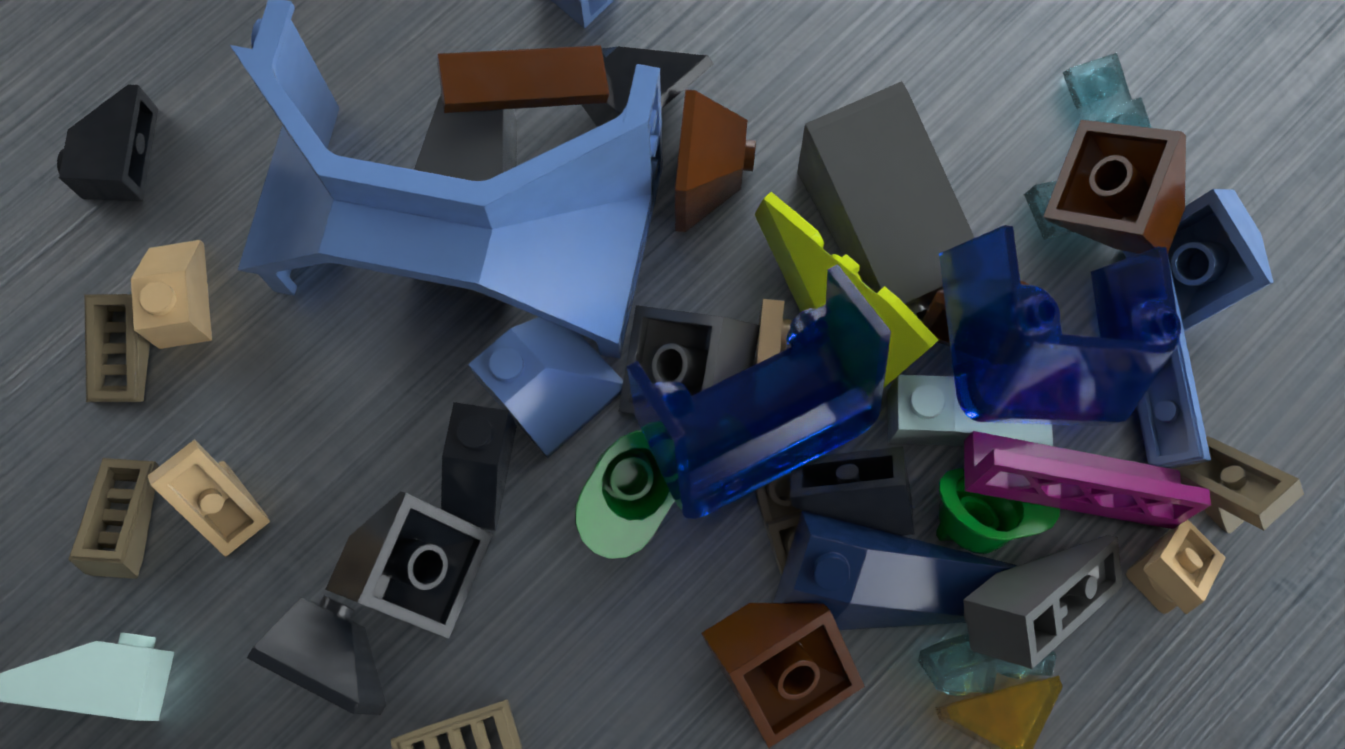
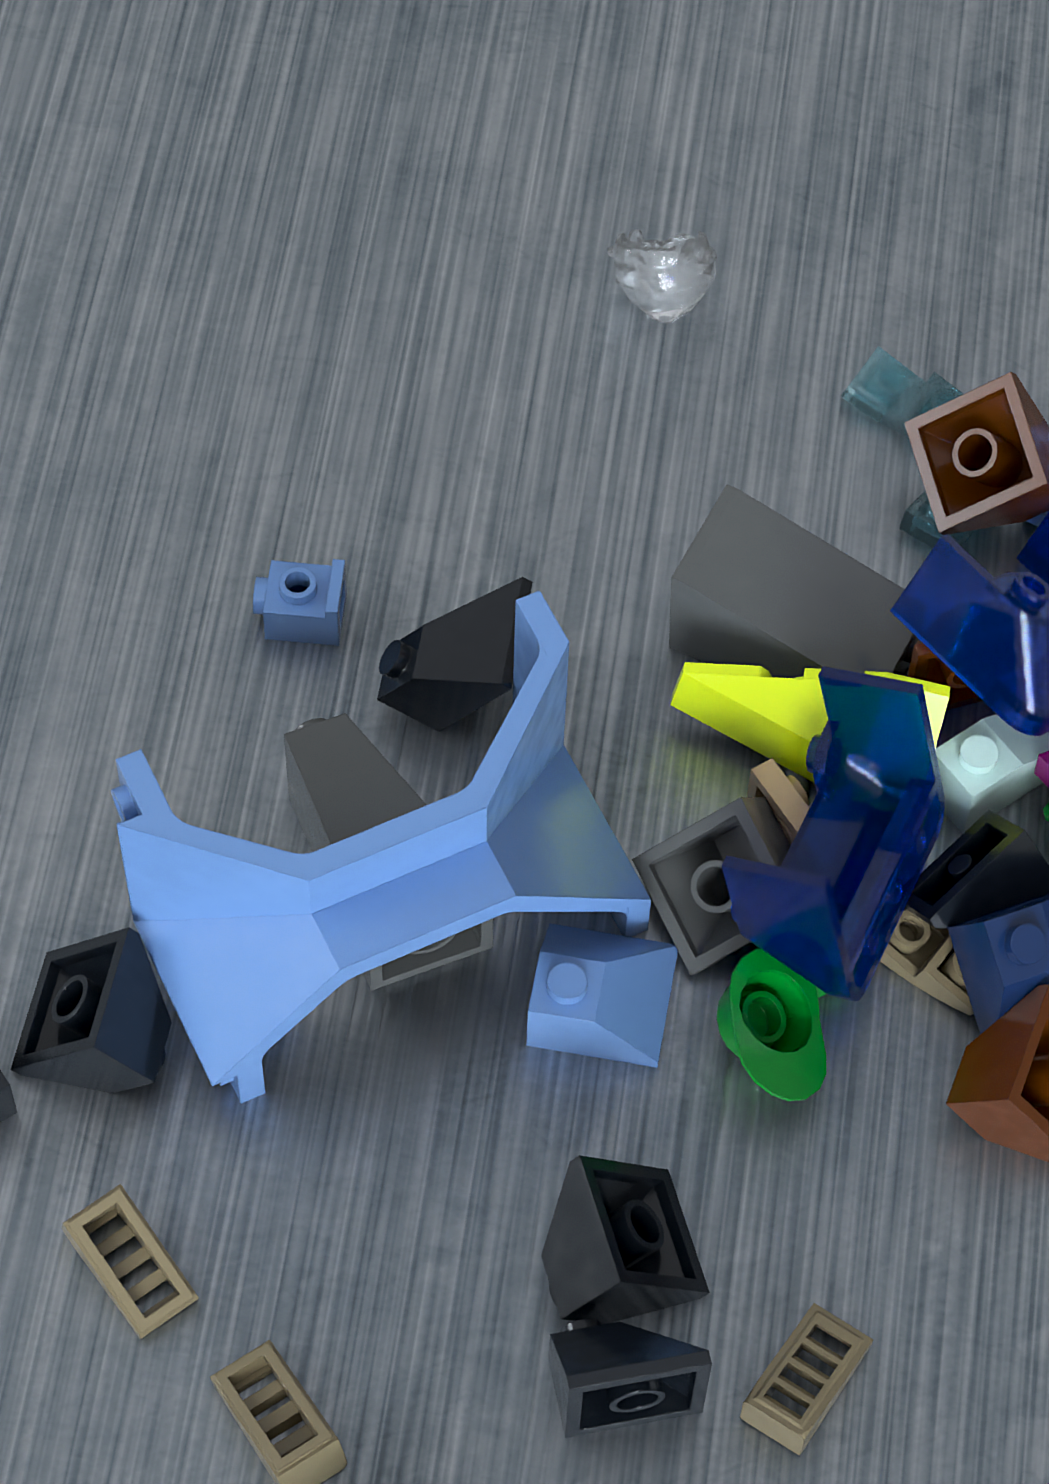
camera: 40 degrees left, 15 degrees down
tan slope [131,240,212,349] -> none
tan slope [148,439,270,557] -> none
reddish brown tile [437,45,610,113] -> none
black slope [441,402,517,531] -> none
reddish brown slope [675,90,756,232] -> none
none -> black slope [10,927,172,1093]

